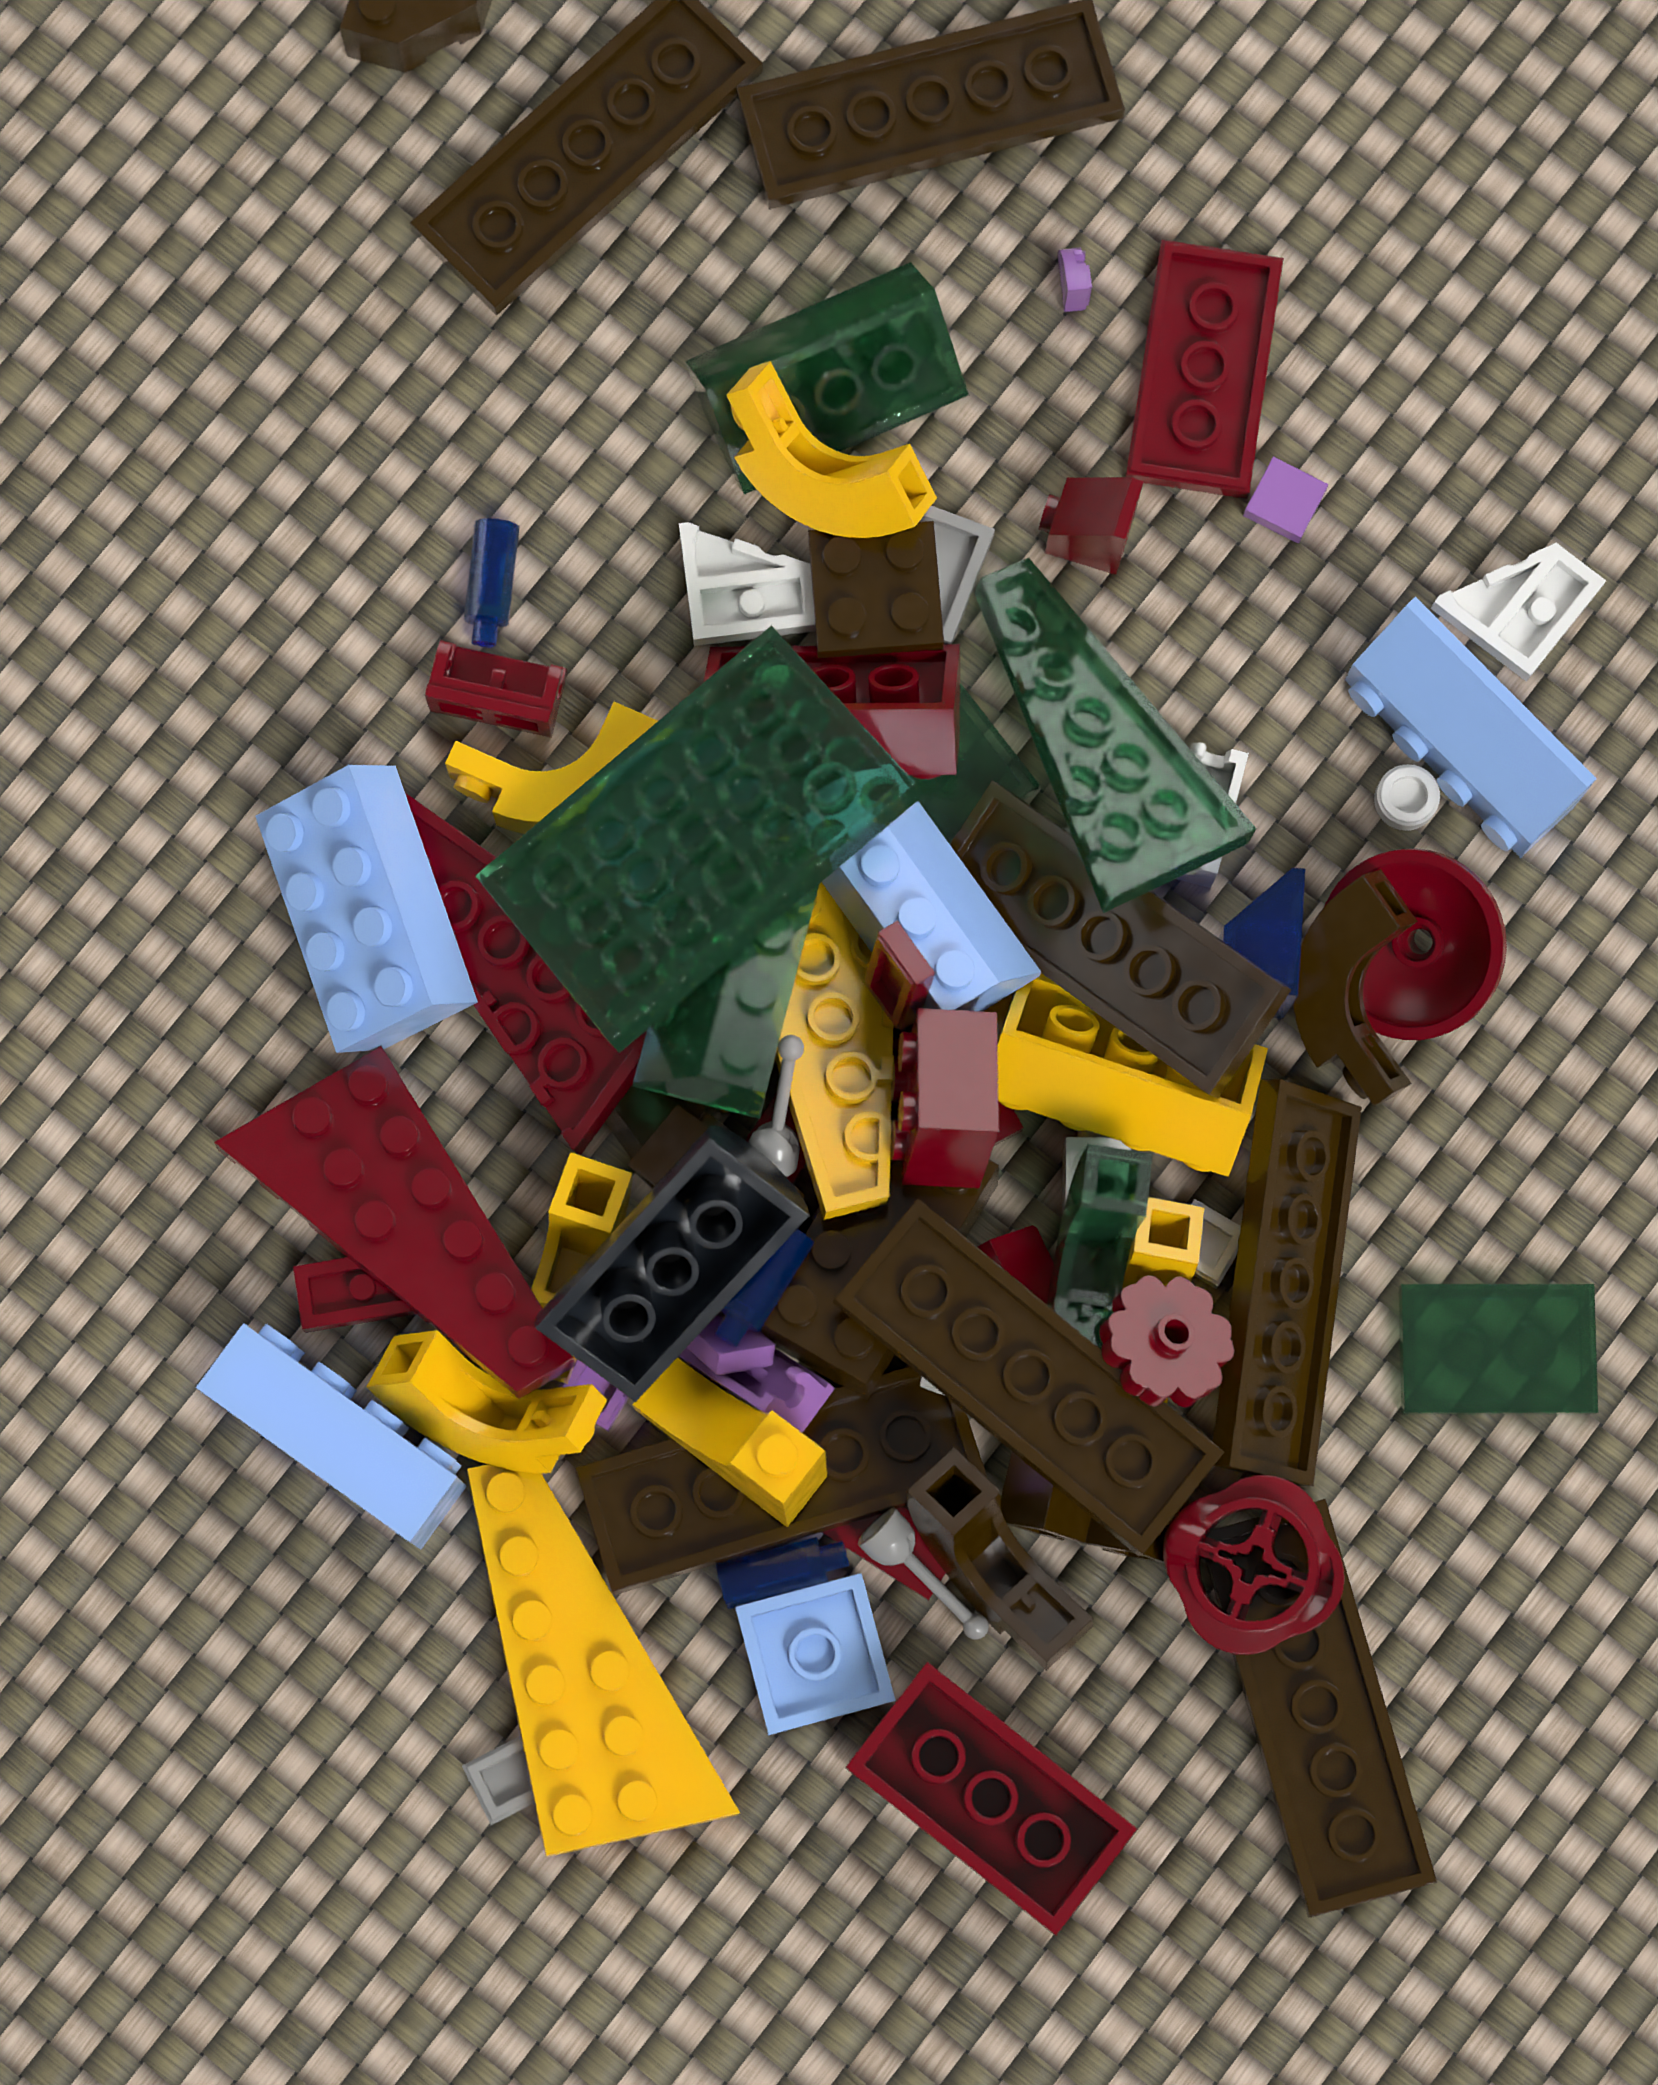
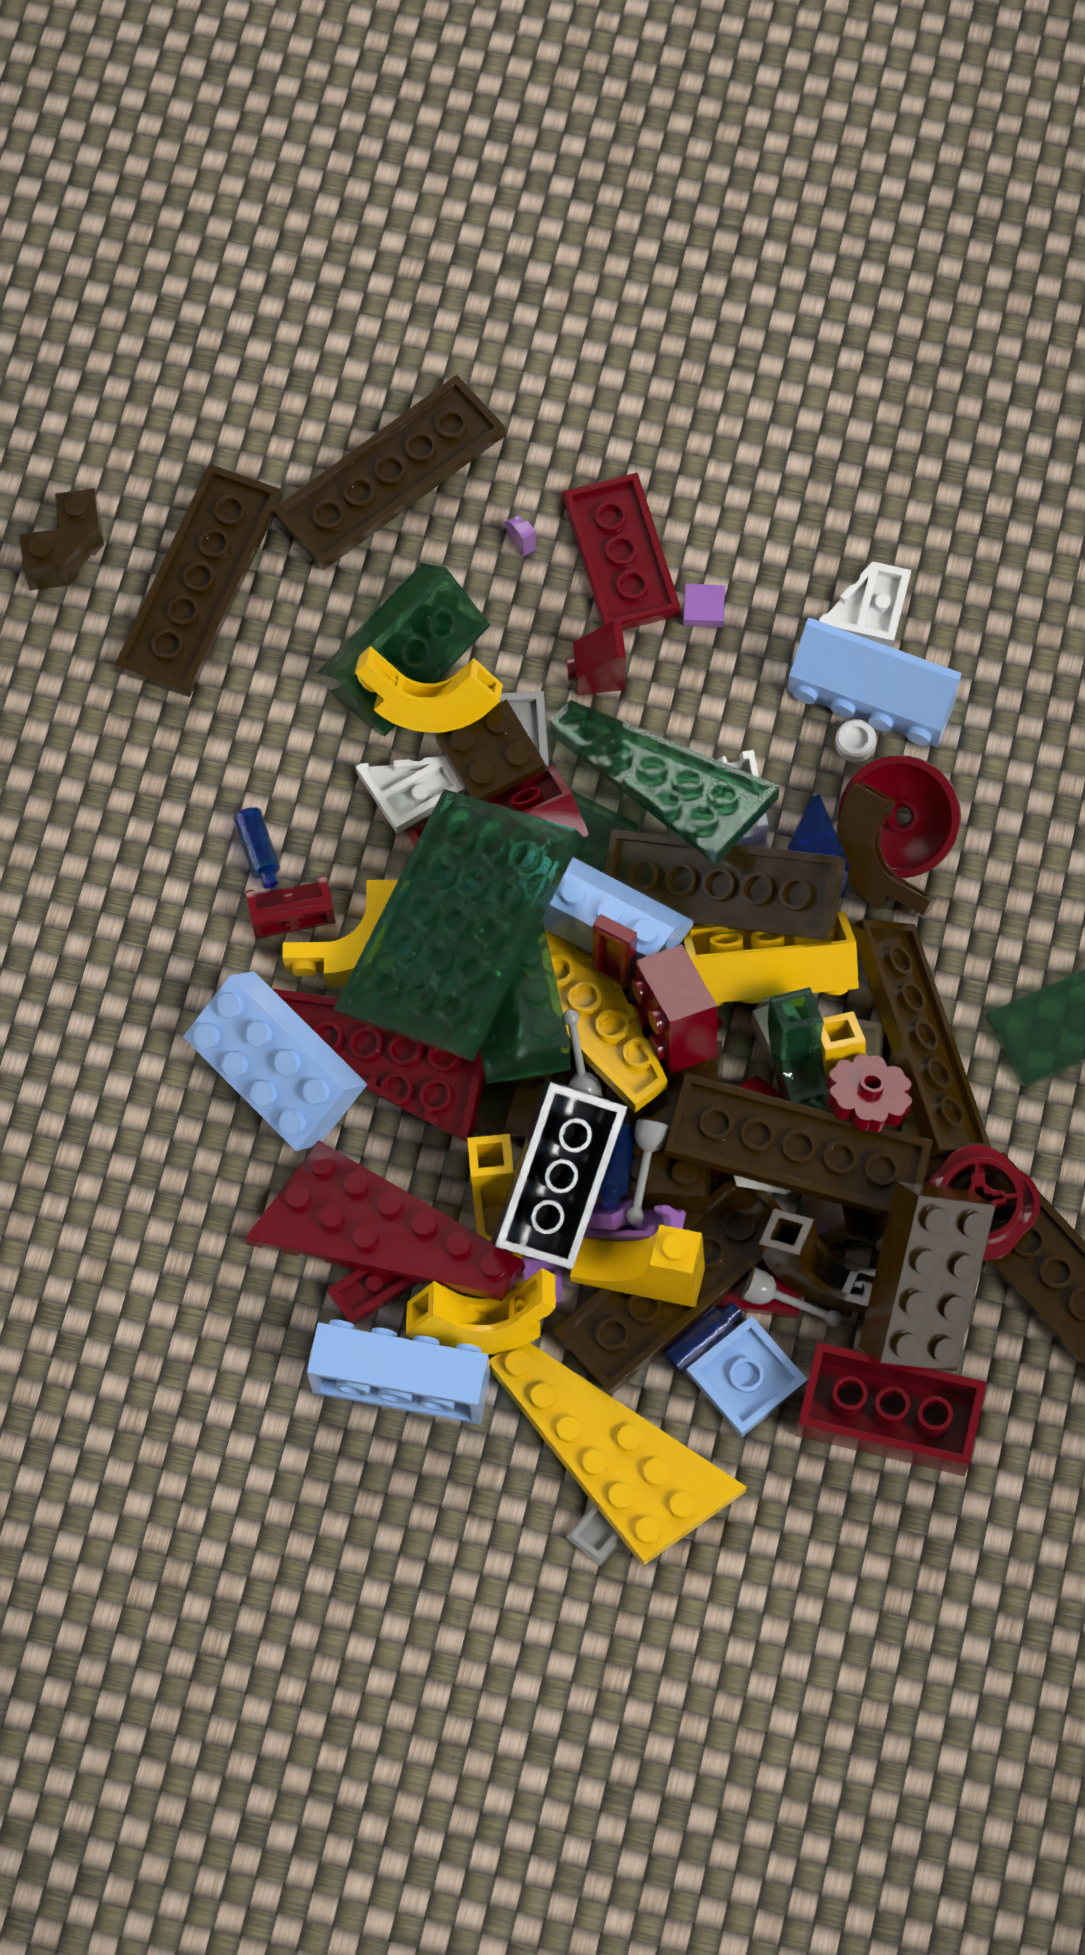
camera: 20 degrees left, 10 degrees down
none -> light grey hinge [626,1119,670,1224]
none -> dark brown brick [858,1181,995,1371]

